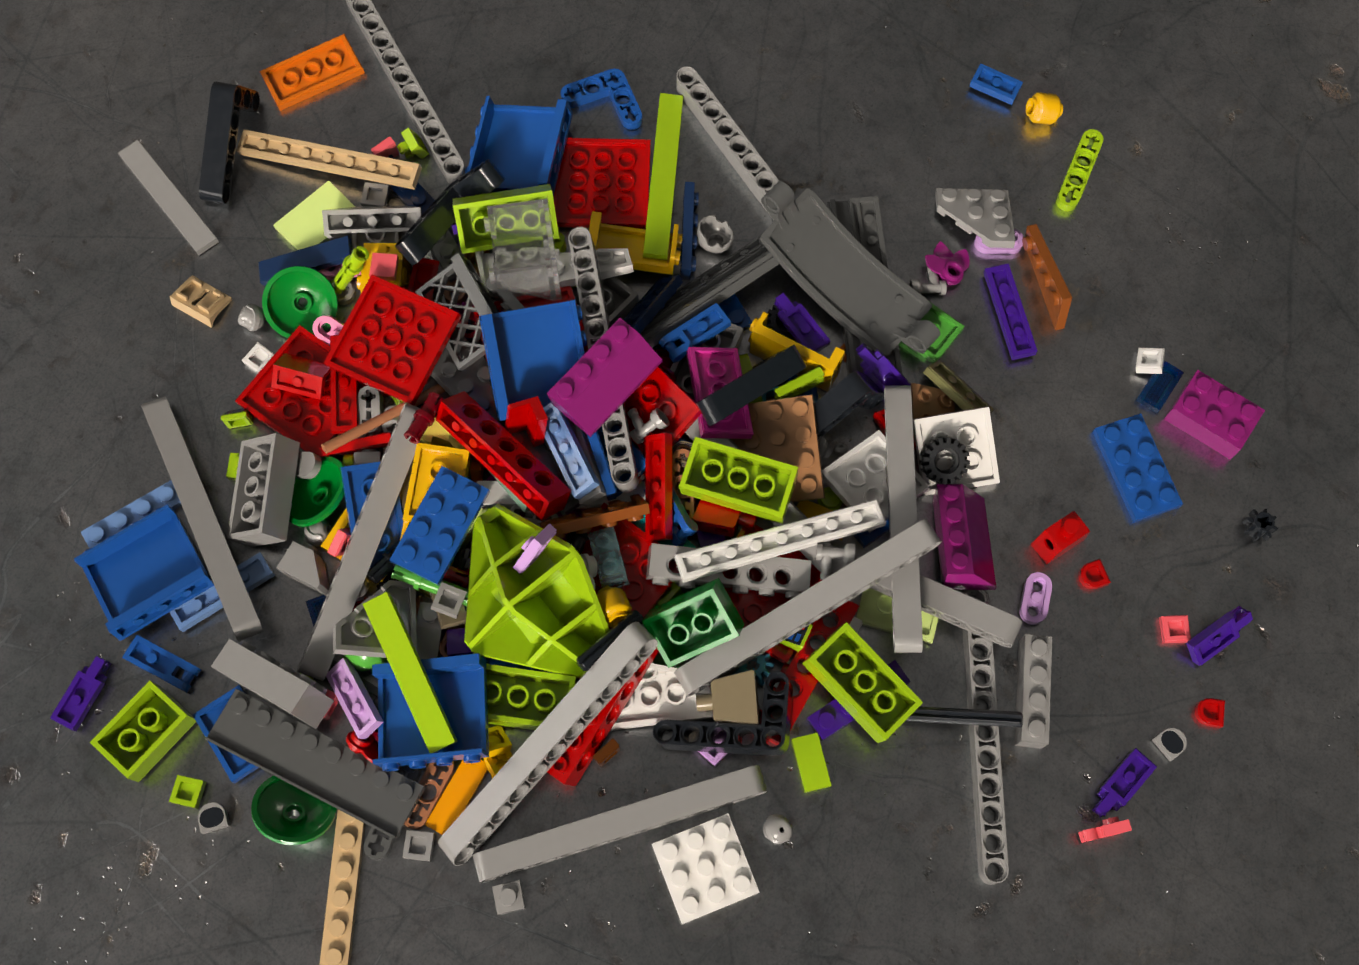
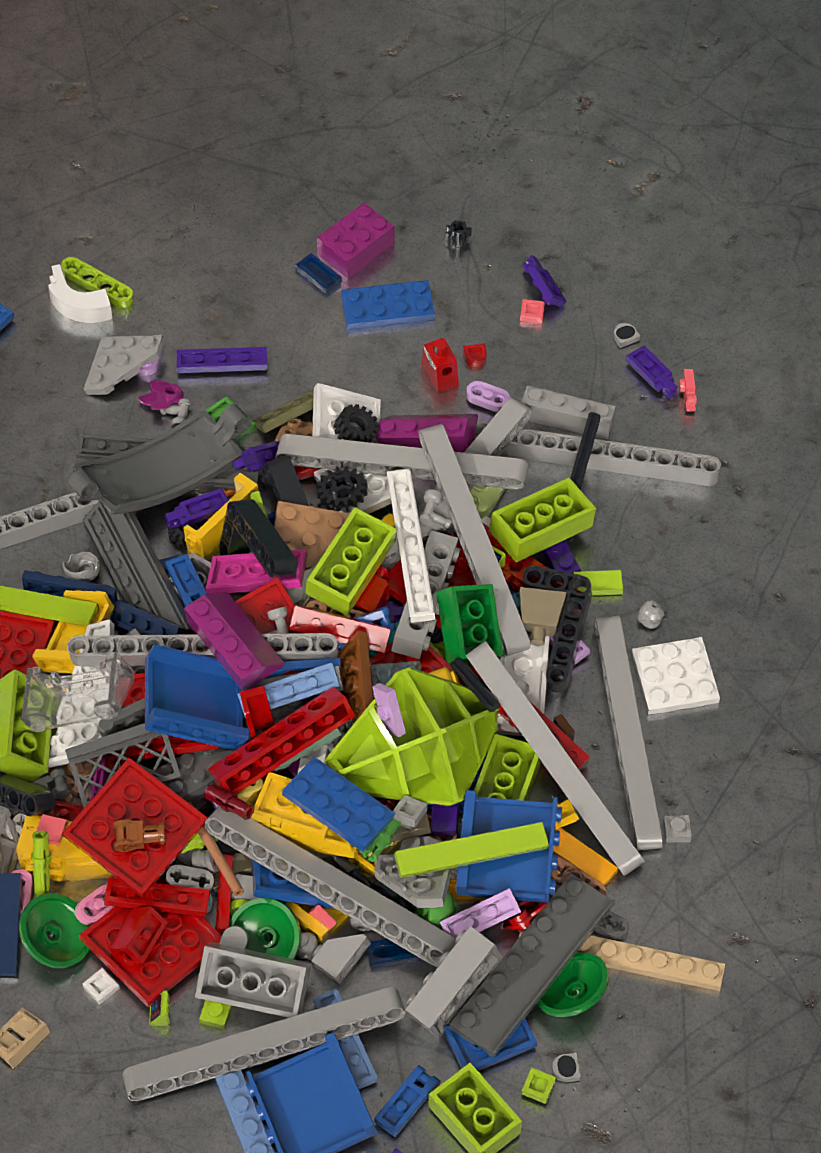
camera: 80 degrees left, 15 degrees down
light grey piece [238,303,266,331] -> none
light grey plate [402,830,435,862] -> none
dark orange wing [1022,224,1072,330] -> none
yellow head [1026,92,1063,125] -> none
white tile [1136,348,1165,374] -> none
red tile [1194,698,1225,728] -> none
none -> white arch [48,264,113,323]
none -> dark orange connector [113,820,165,852]
none -> black gear [317,466,368,512]

